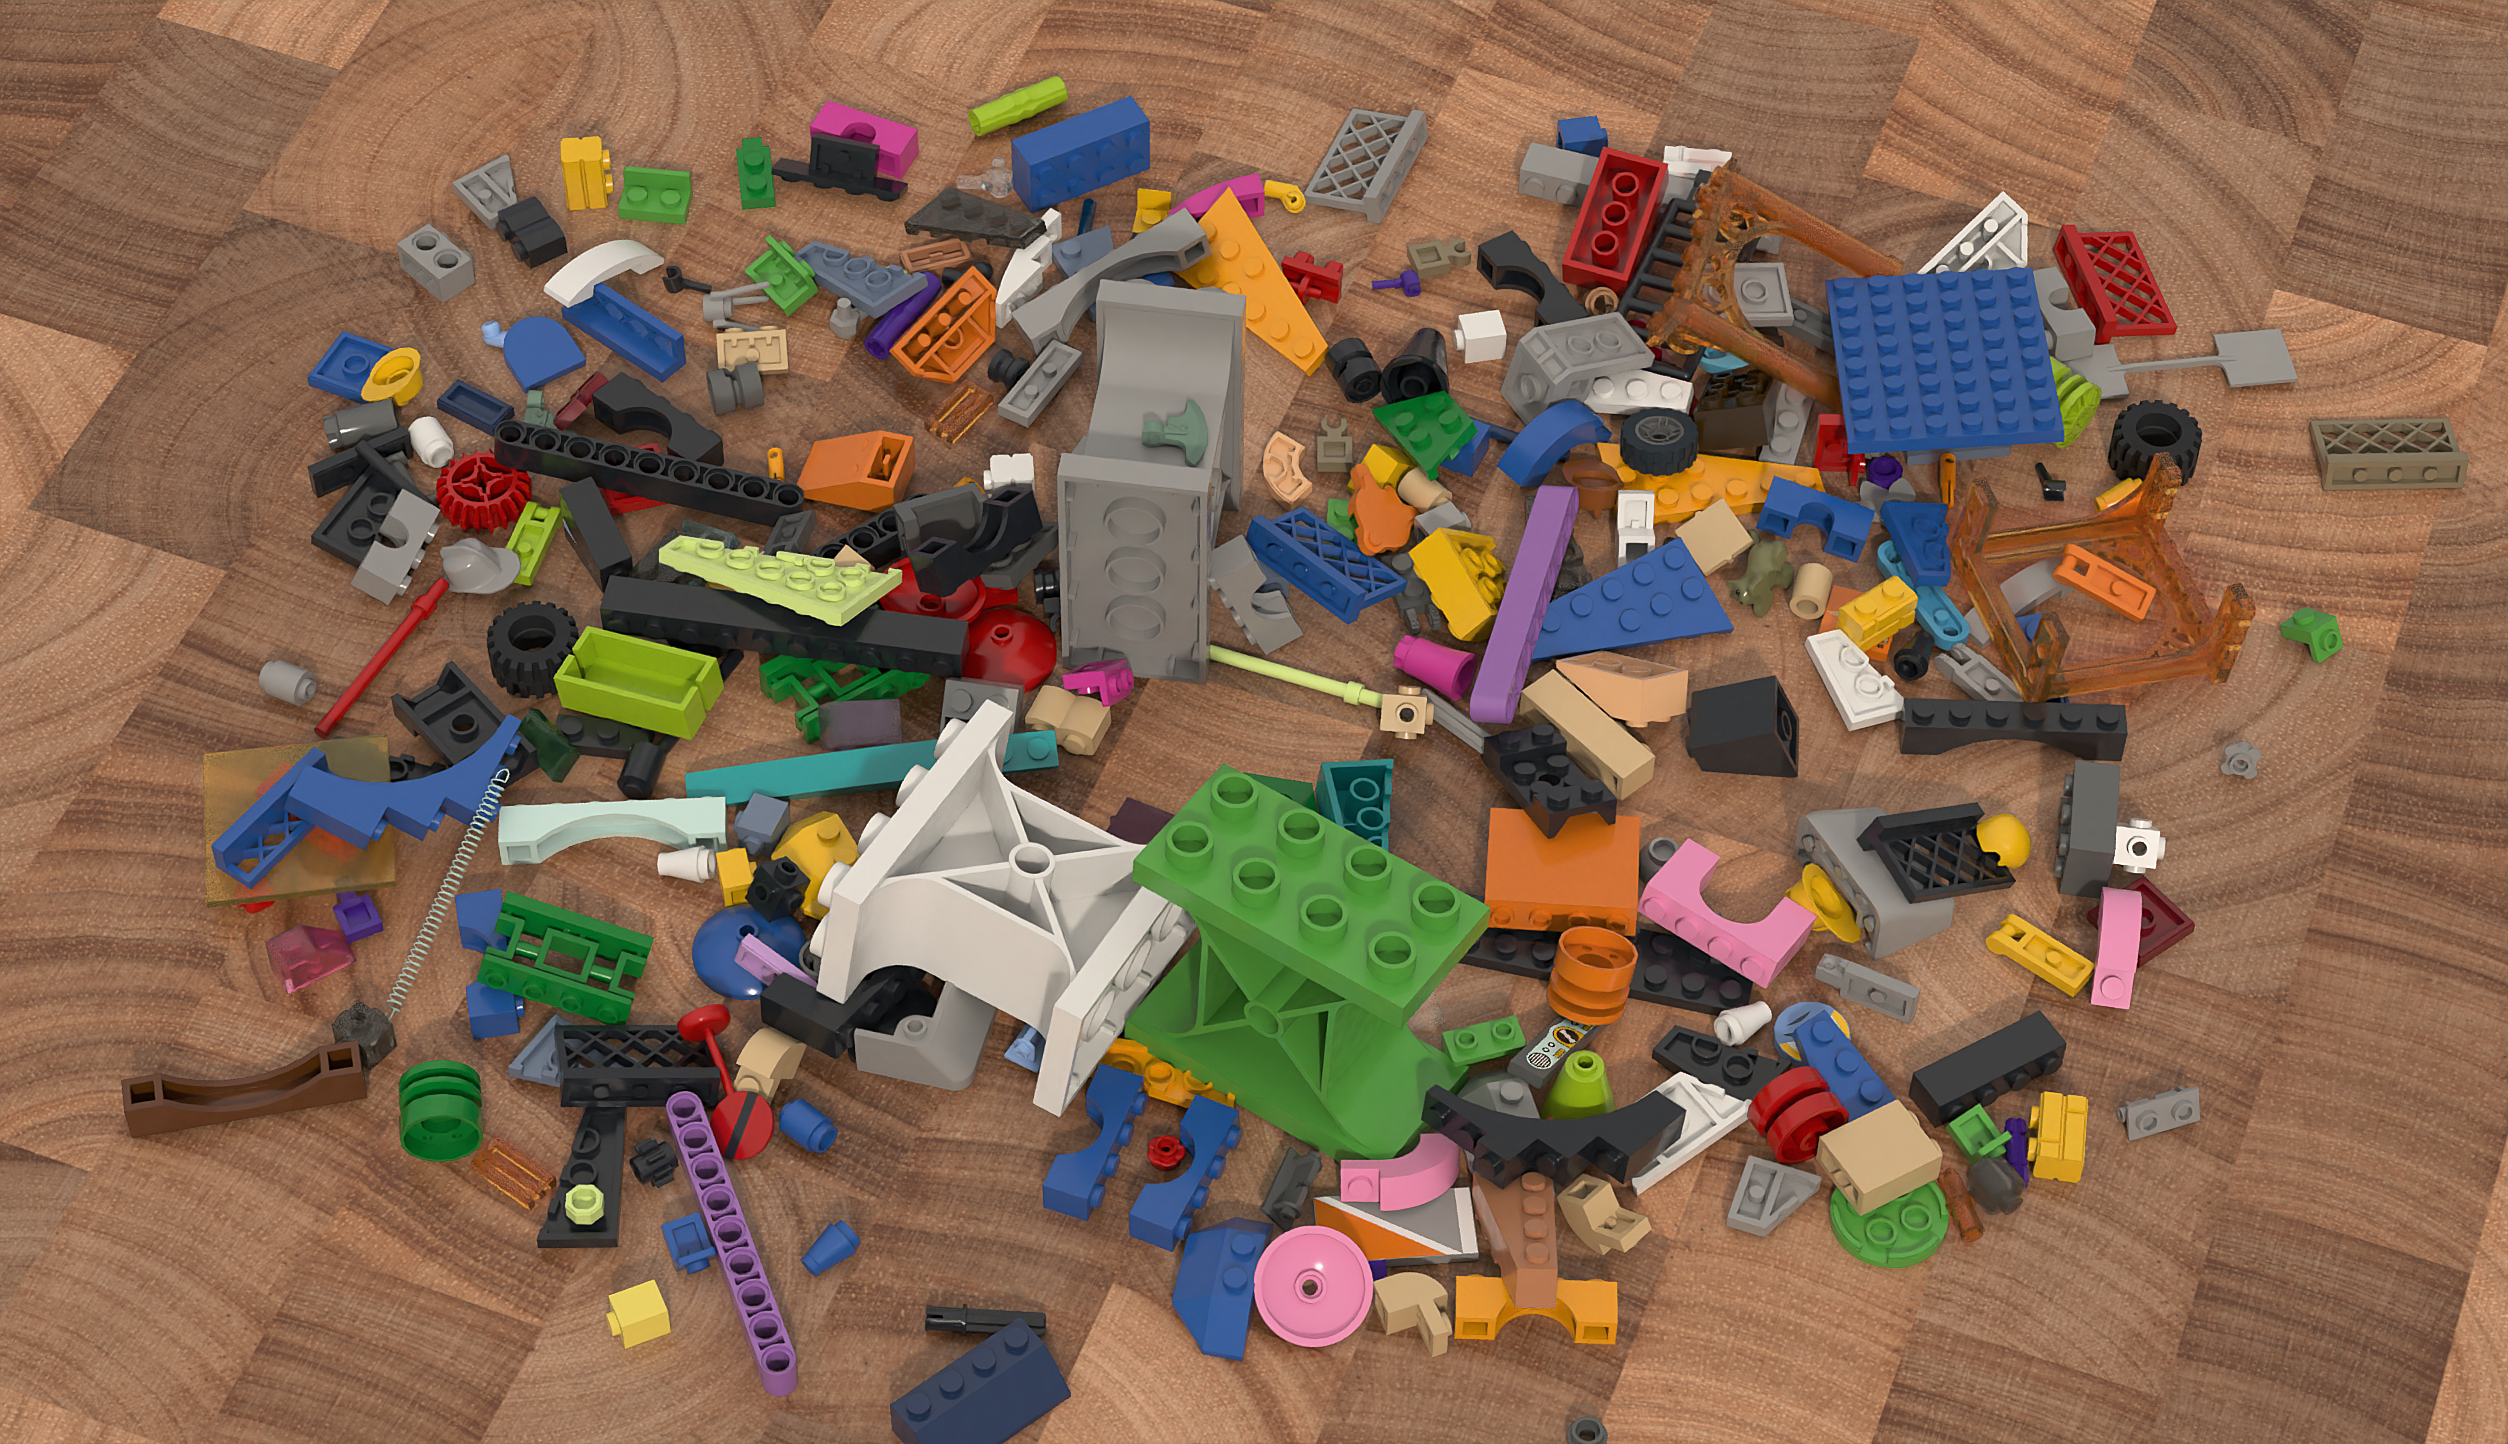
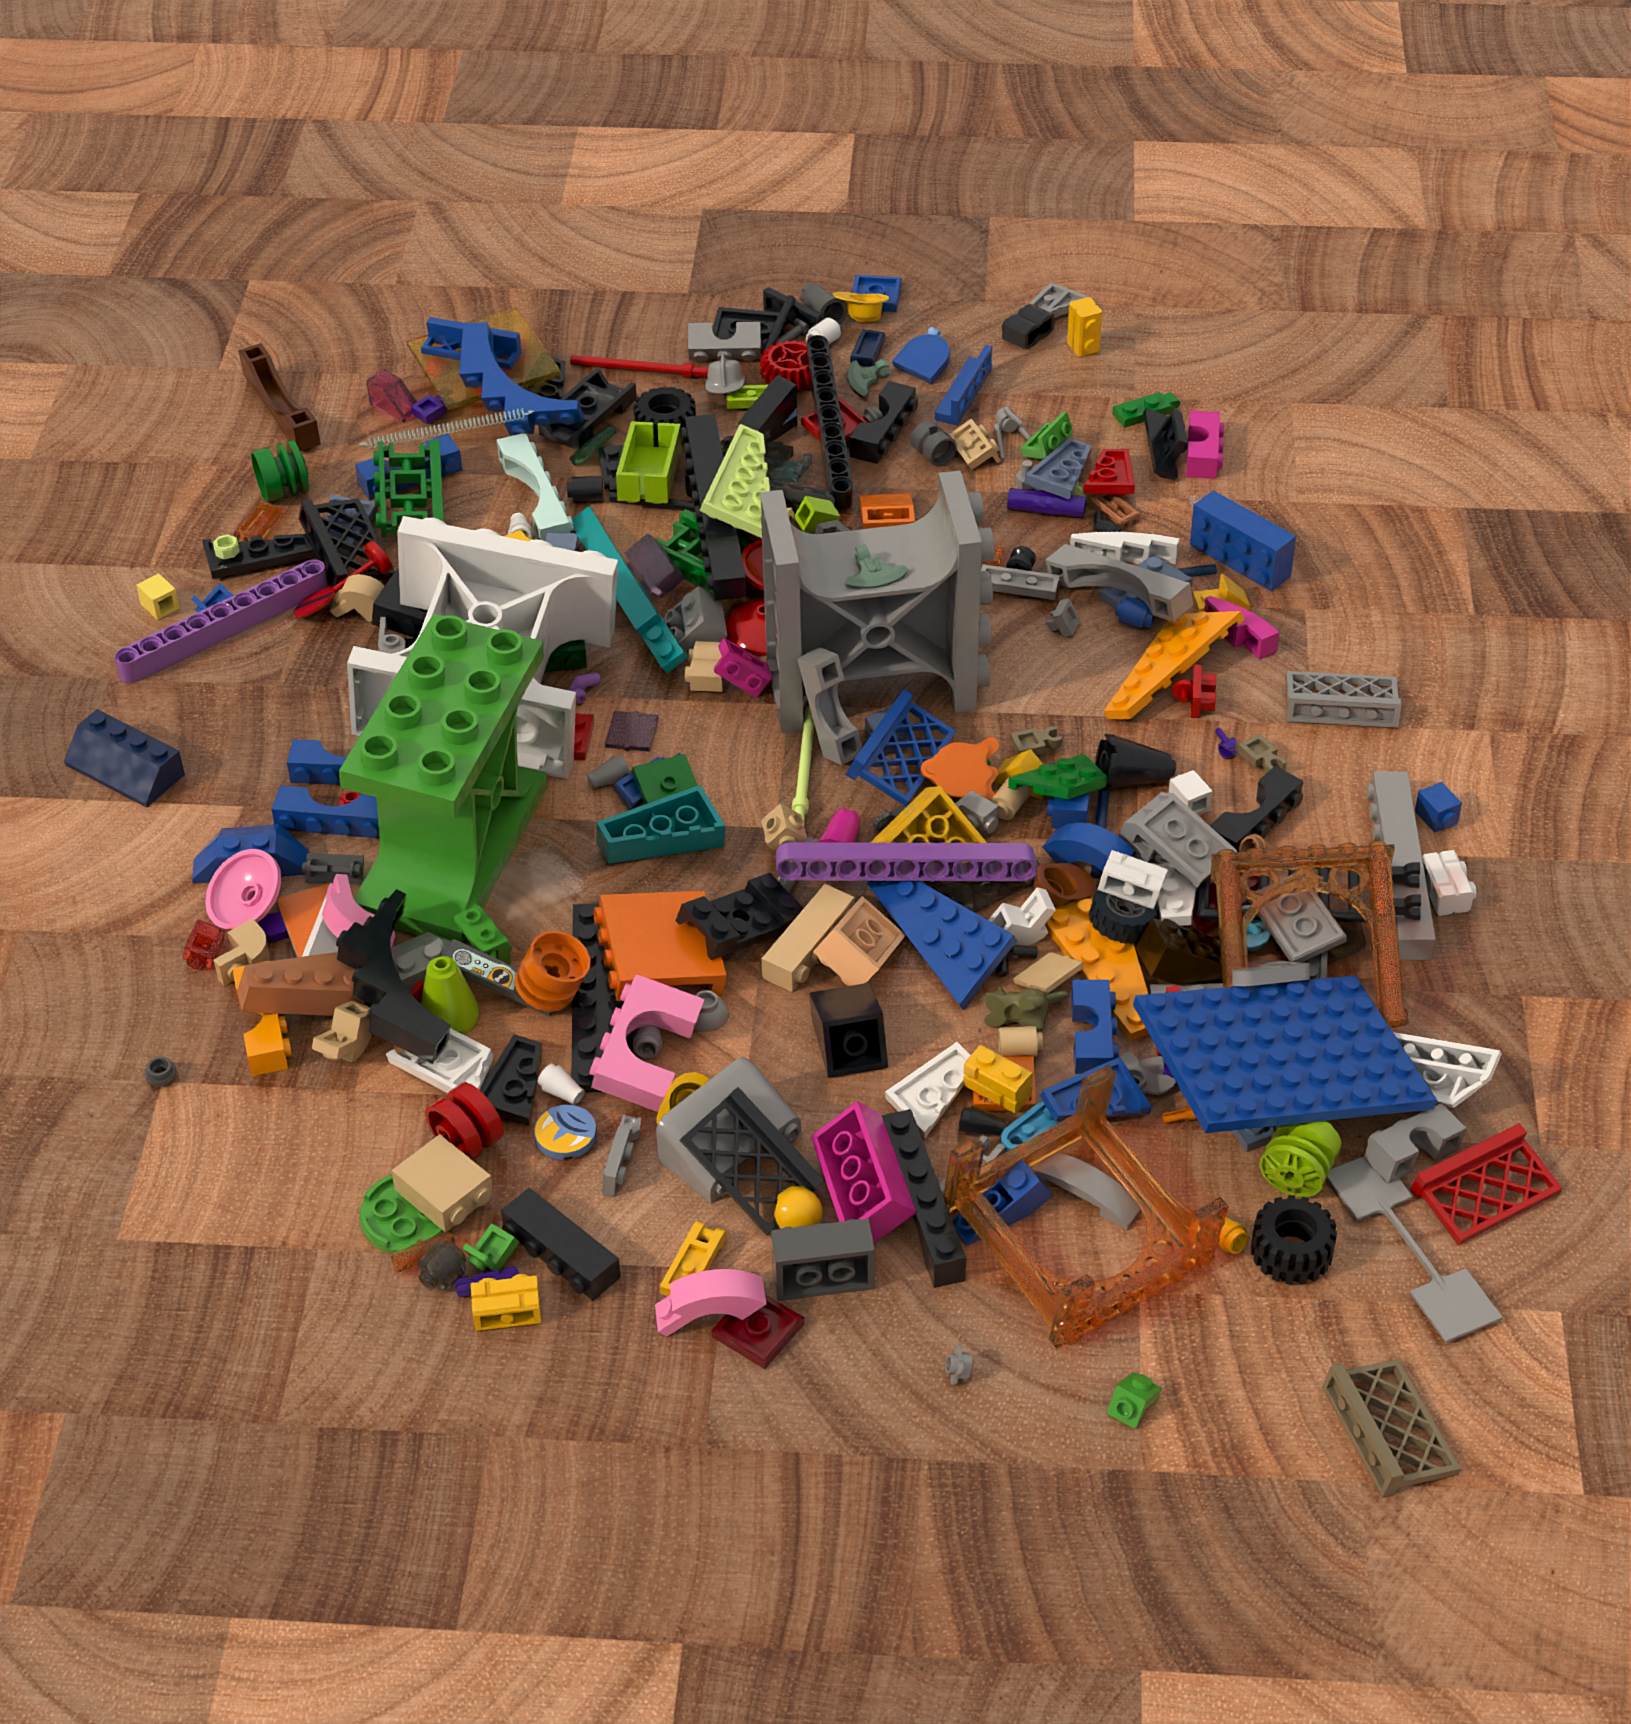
camera: 75 degrees right, 5 degrees down
light grey brick [259,660,317,706] -> none
clear smoke brick [332,1001,397,1071] -> none
light grey brick [397,224,475,303] -> none
white slope [544,240,664,308] -> none
dark red tile [553,371,609,431] -> none
bright green bracket [618,166,693,225] -> none
black gear [629,1138,679,1188] -> none
black hand [662,266,712,294] -> none
light orange piece [767,448,785,481] -> none
blue brick [779,1099,838,1154] -> none
blue cone [800,1220,861,1277] -> none
orange wedge [889,266,997,385] -> none
clear smoke wing [904,187,1047,249] -> none
black axle [925,1304,1046,1336] -> none
lime axle [968,76,1068,137] -> none
light nougat tile [1263,431,1312,512] -> none
yellow arm [1264,180,1306,213] -> none
black wheel [1325,338,1382,403] -> none
red brick [1562,146,1669,297] -> none
light grey wing [1726,1155,1822,1237] -> none
blue wing [1792,1010,1897,1123] -> none
black hand [2035,463,2066,501] -> none
orange plate [2052,544,2157,623] -> none
white brick [2113,818,2166,873] -> none
light grey hinge [2116,1086,2200,1141] -> none
none -> clear red brick [183,919,226,970]
none -> lime brick [794,496,840,534]
none -> dark pink brick [811,1101,916,1244]
none -> dark grey plate [863,406,883,422]
none -> red wing [1083,449,1135,496]
none -> white brick [1097,850,1168,910]
none -> light grey beam [1231,960,1310,986]

